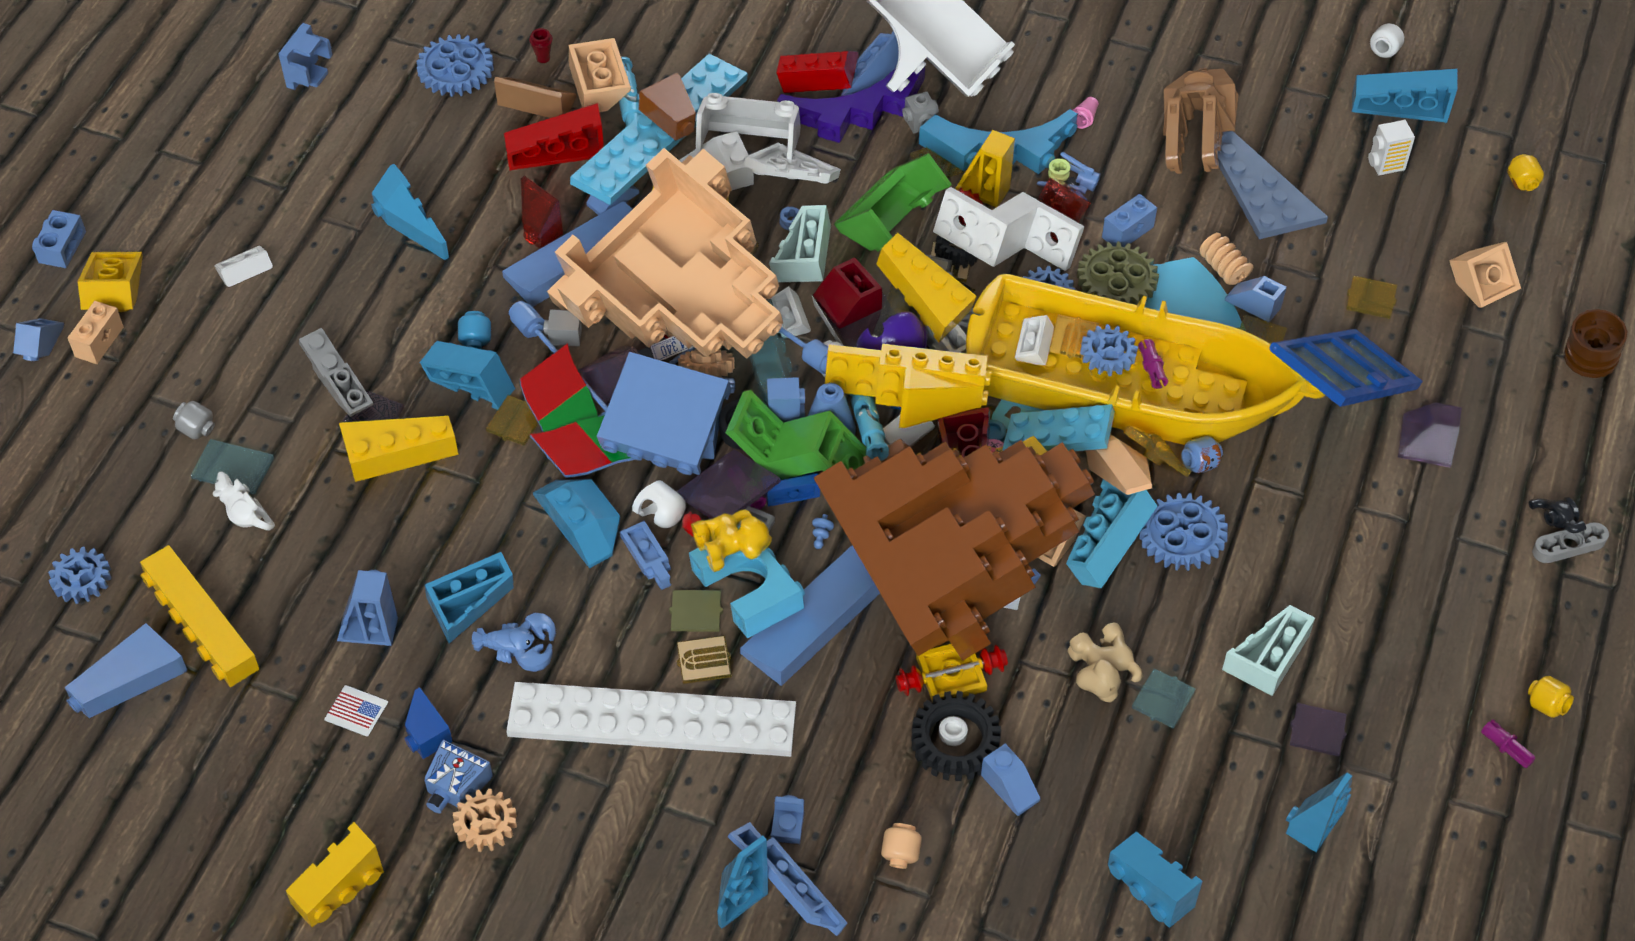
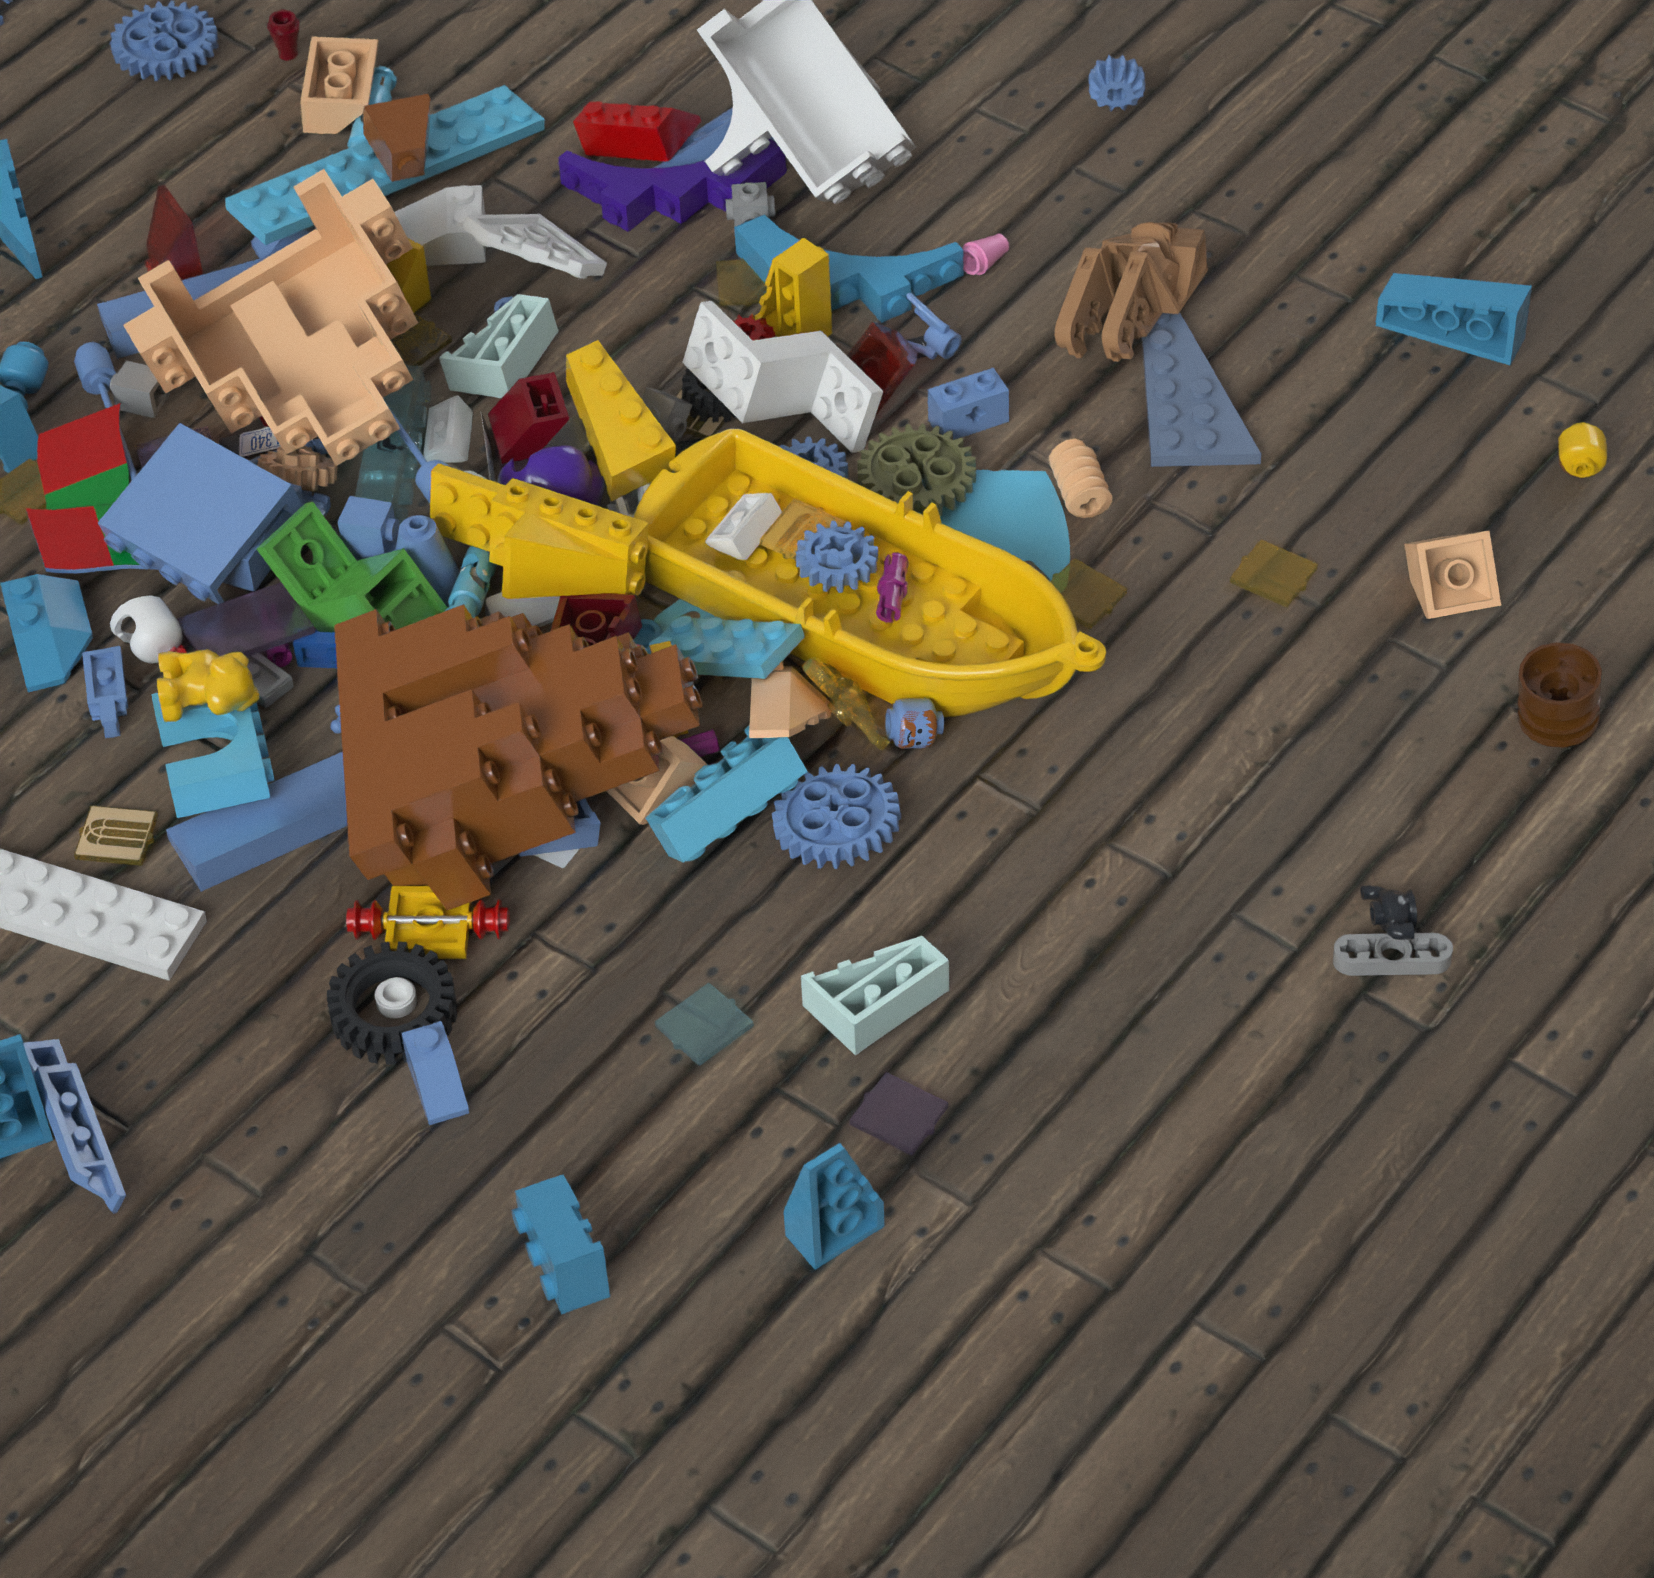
camera: 20 degrees right, 5 degrees down
medium nougat slope [494,77,577,118] -> none
red wedge [504,103,604,170] -> none
olive piece [669,590,723,632] -> none
white windscreen [696,93,801,160] -> none
medium blue bracket [771,795,804,844] -> none
bright green windscreen [834,153,952,252] -> none
light nougat head [881,823,922,869] -> none
yellowish green bush [1048,159,1070,183] -> none
tan animal [1068,623,1143,703] -> none
medium blue slope [1225,276,1287,322] -> none
blue door [1270,329,1423,407] -> none
white brick [1368,120,1415,176] -> none
white head [1370,23,1405,58] -> none
clear purple slope [1398,403,1462,467] -> none
magenta axle [1481,719,1535,768] -> none
yellow head [1528,676,1574,718] -> none

